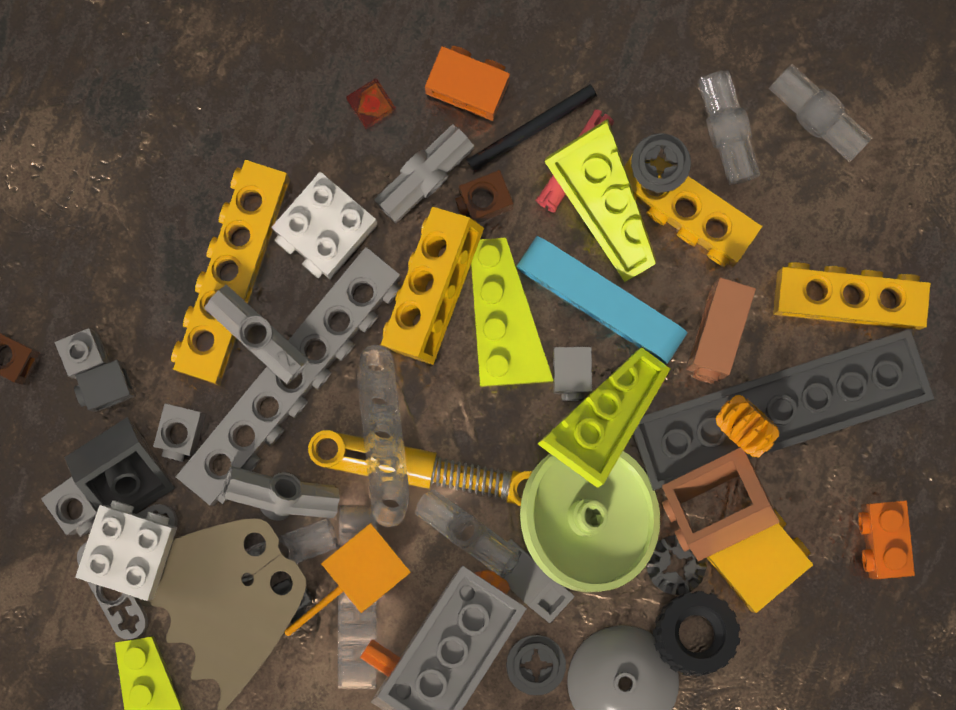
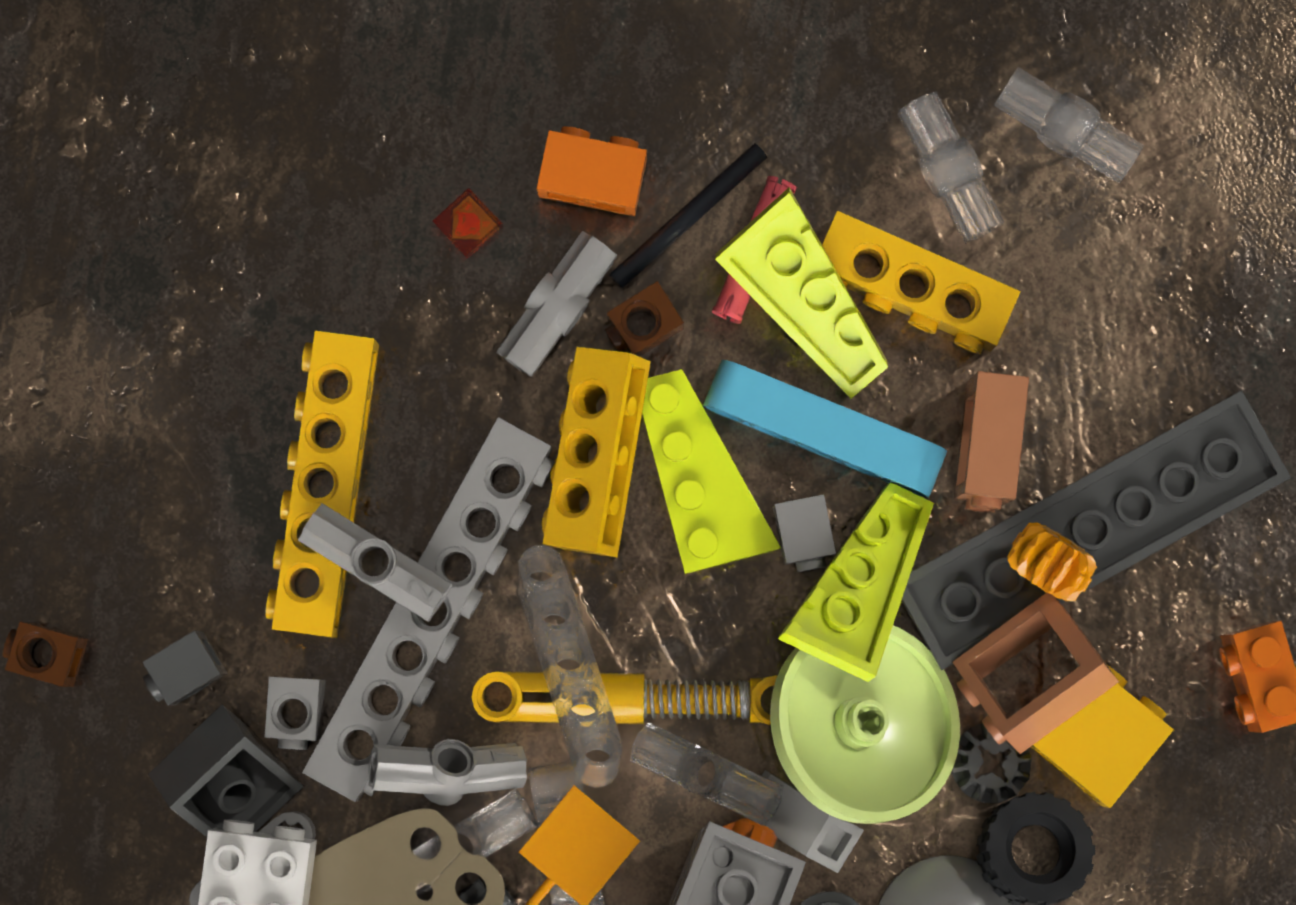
camera: 10 degrees left, 0 degrees up
light grey brick [41,477,98,537] -> none
light grey brick [54,328,110,380] -> none
white brick [271,172,378,279] -> none
dark grey gear [631,133,691,194] -> none
yellow brick [773,262,931,330] -> none

